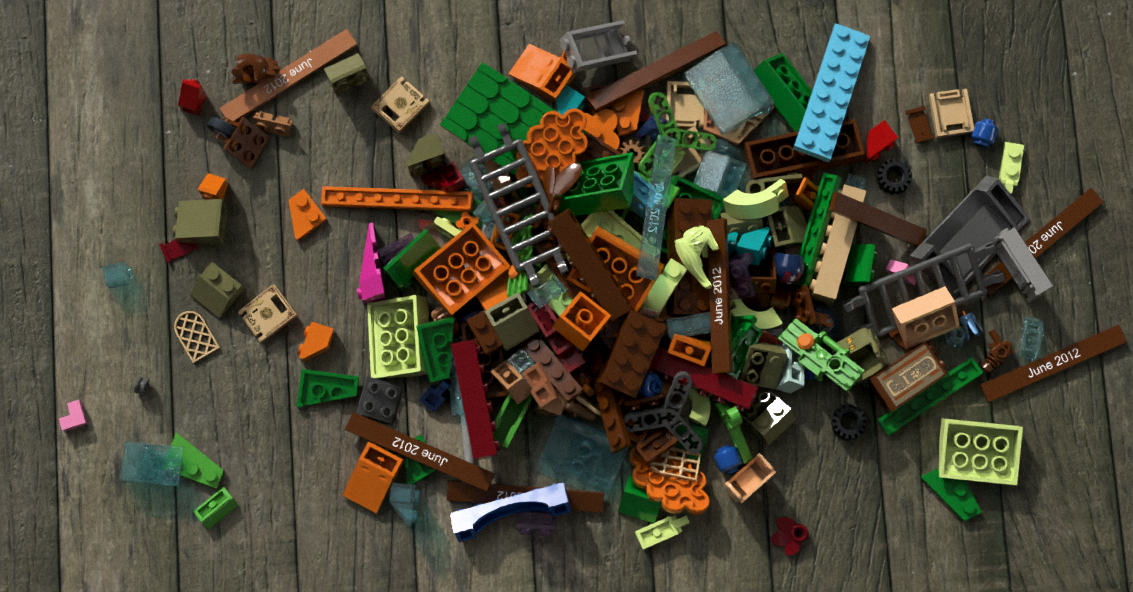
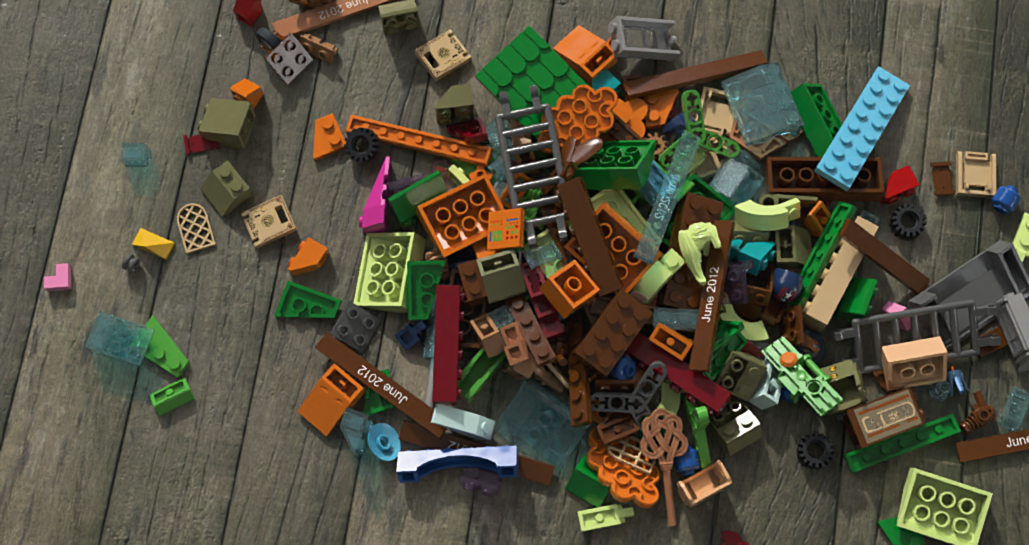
camera: 15 degrees right, 5 degrees down
none -> yellow slope [132,228,175,260]
none -> black tyre [344,128,381,162]
none -> medium azure dish [367,423,401,461]
none -> light aqua slope [431,403,495,440]
none -> orange tile [487,208,525,251]
none -> nougat piece [640,408,688,526]

